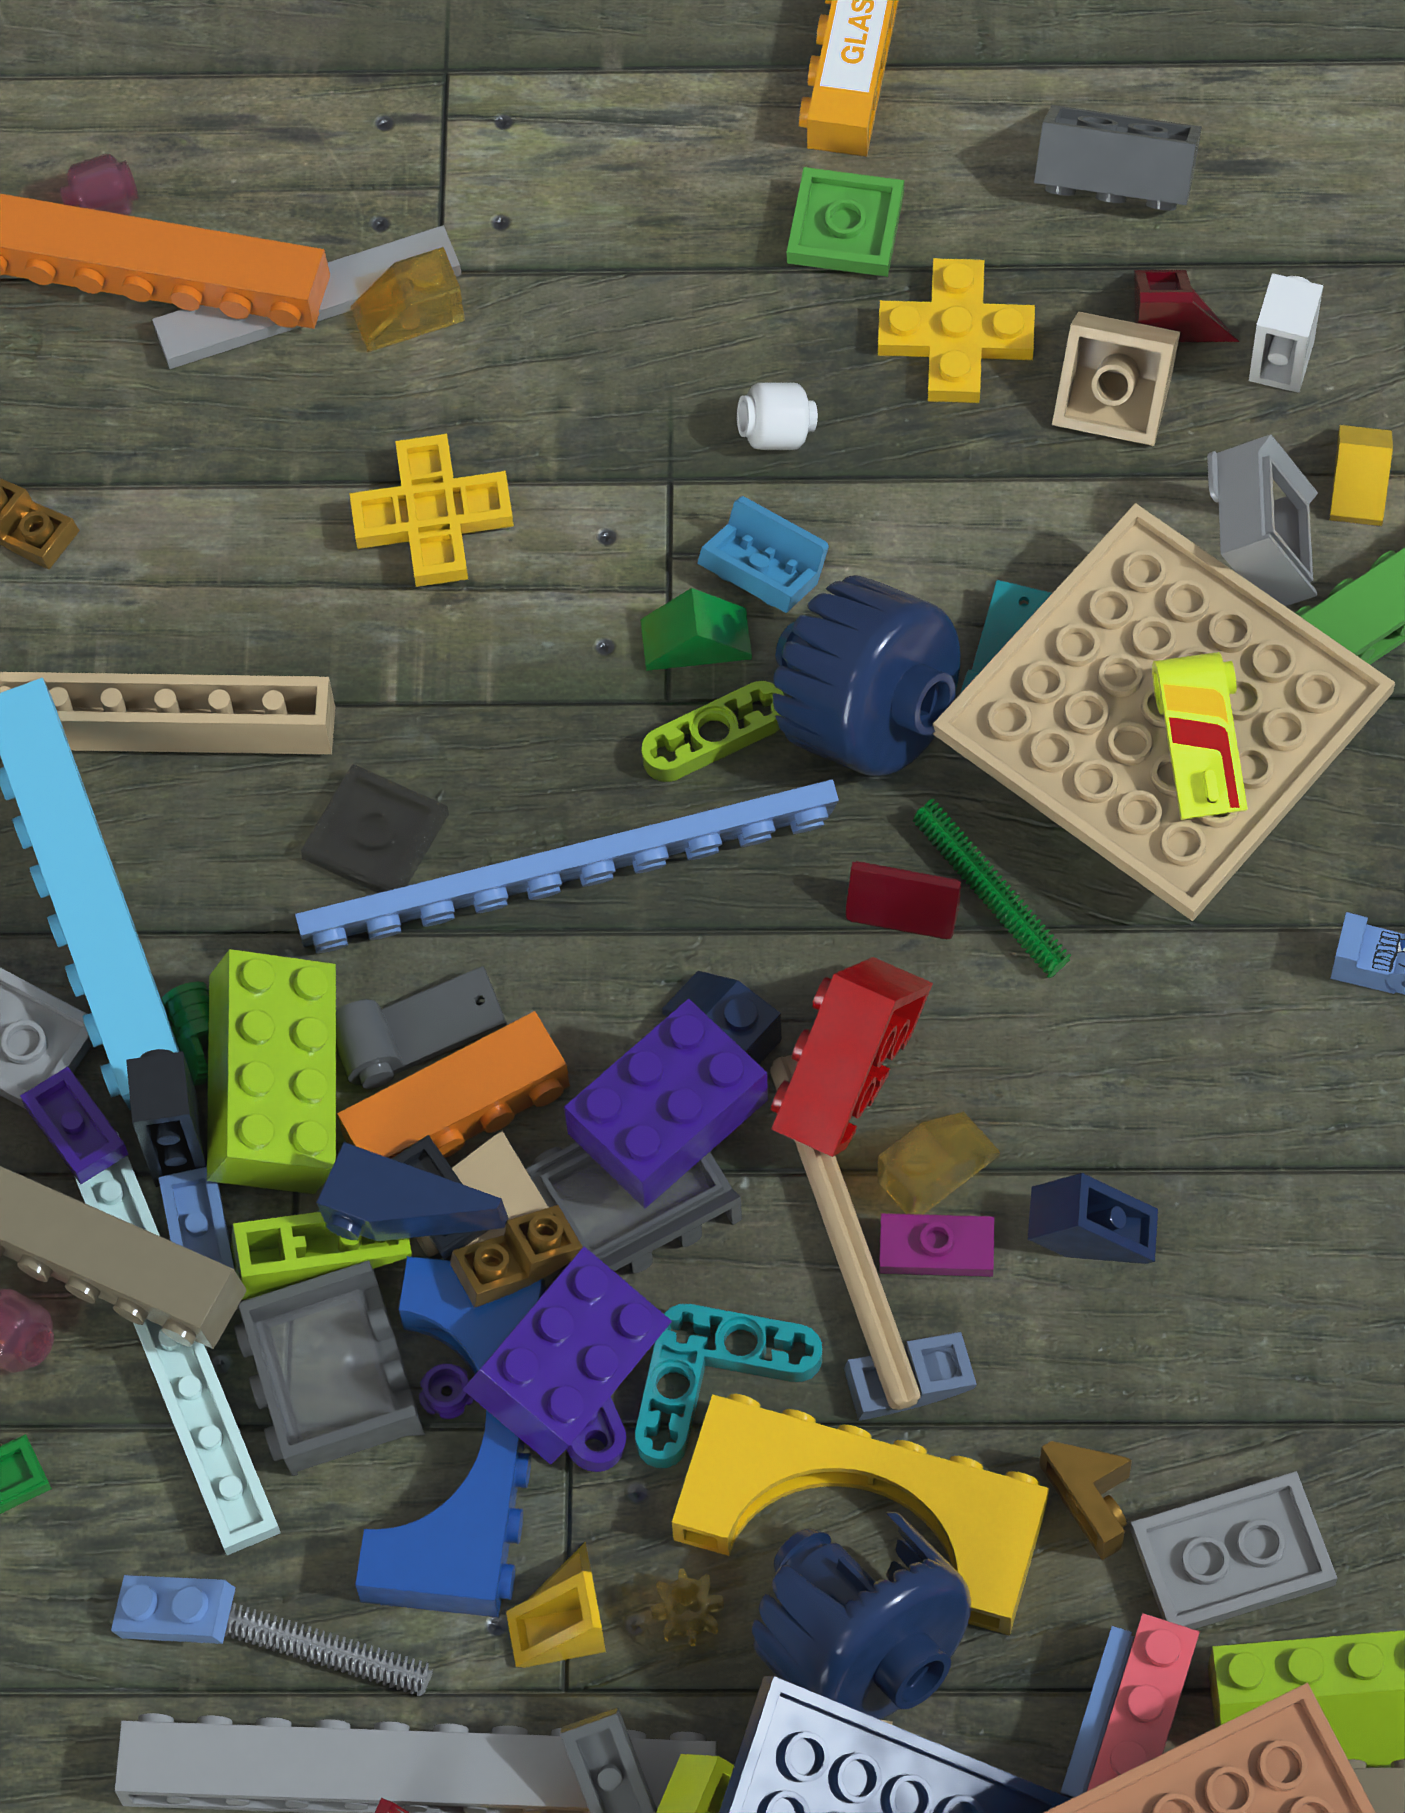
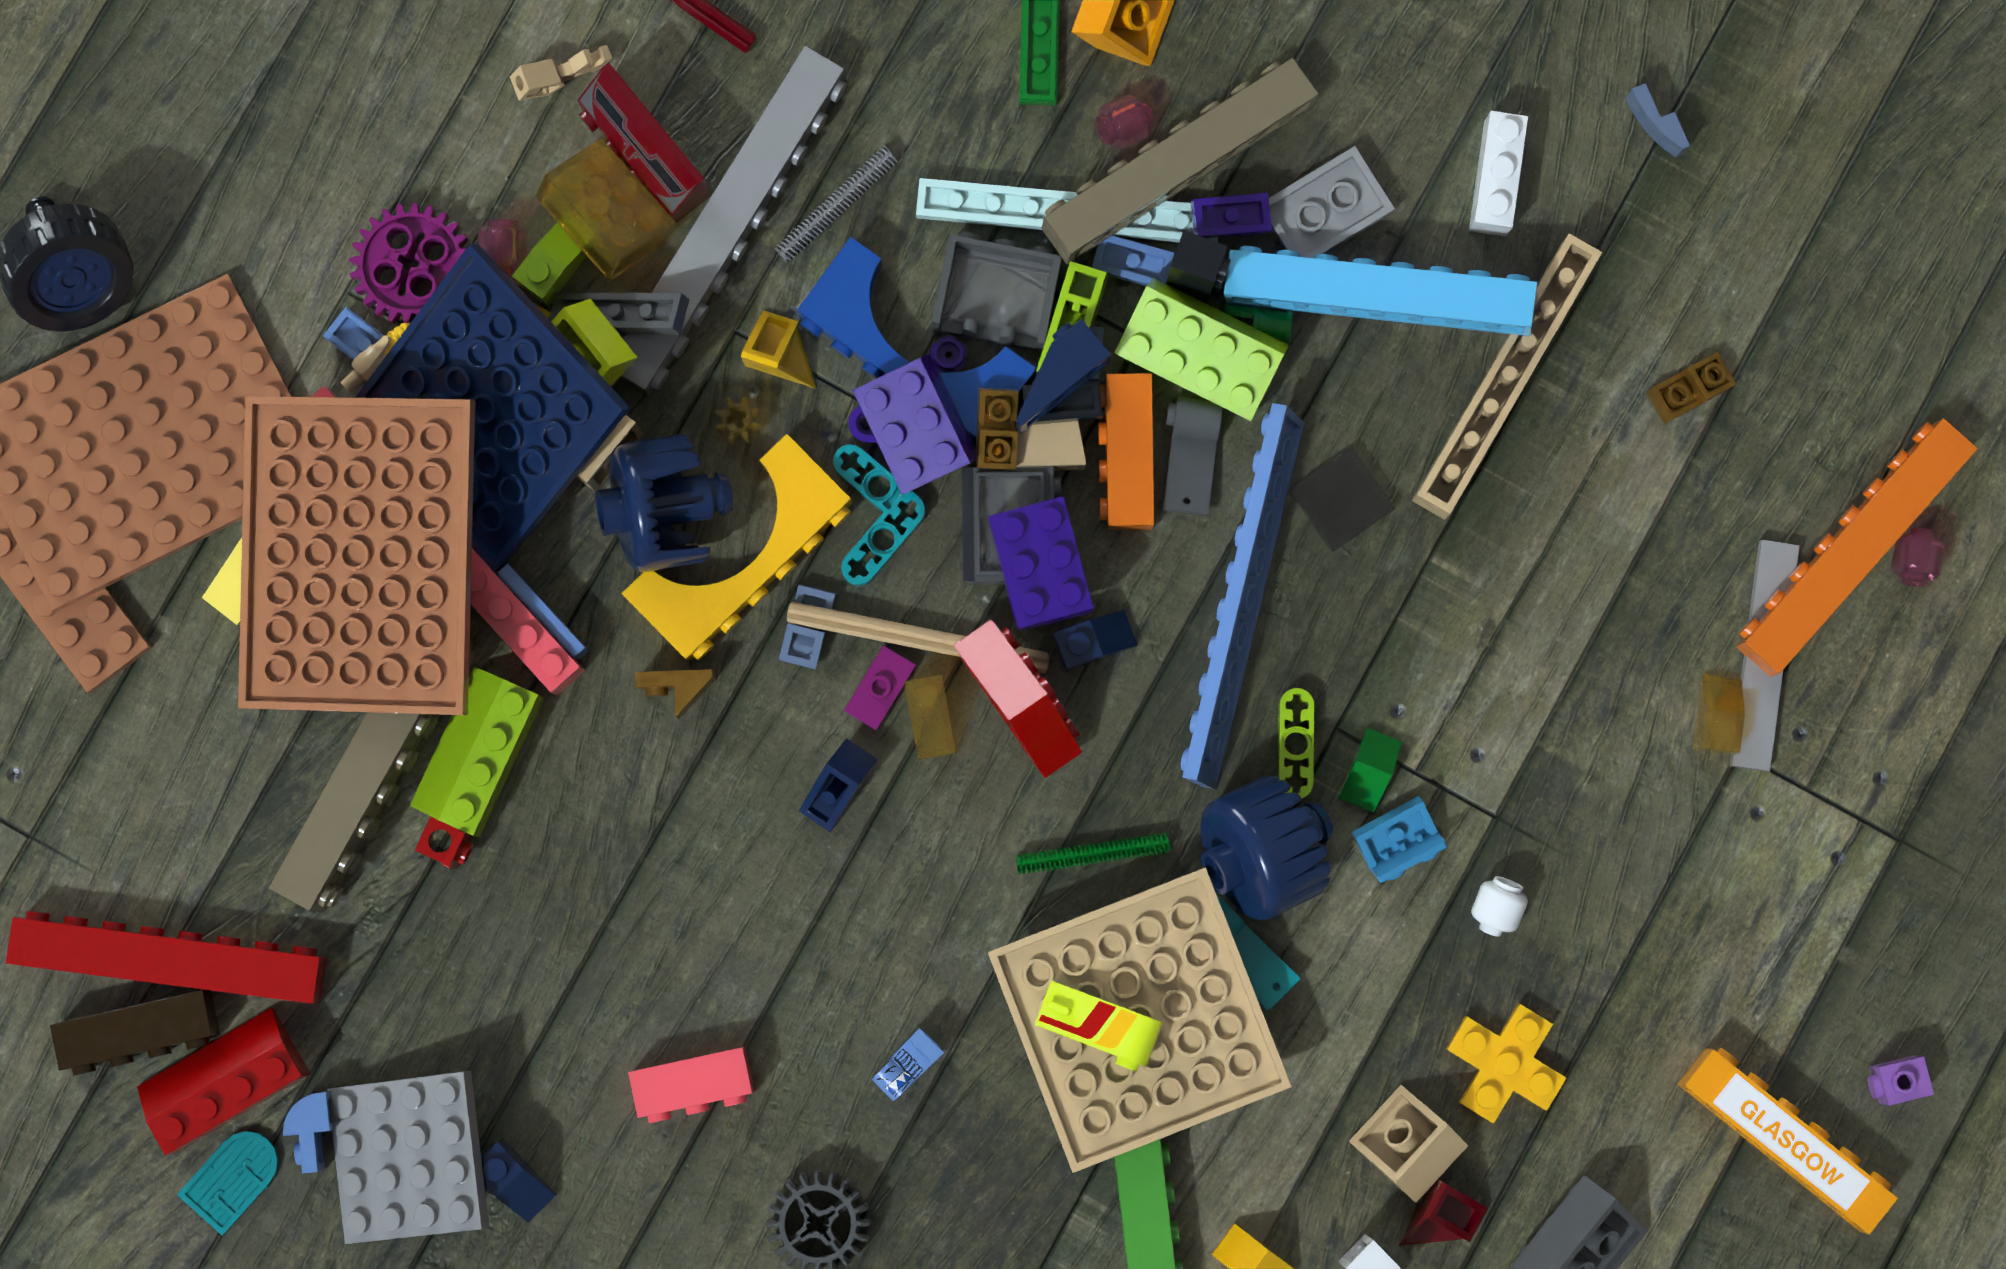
camera: 115 degrees right, 20 degrees up
medium blue plate [111,1575,235,1644] -> none
yellow plate [349,434,514,587] -> none
bright green plate [786,167,904,277] -> none
dark red slope [846,861,961,940] -> none
light grey plate [1130,1471,1338,1629] -> none
light grey piece [1207,434,1318,606] -> none

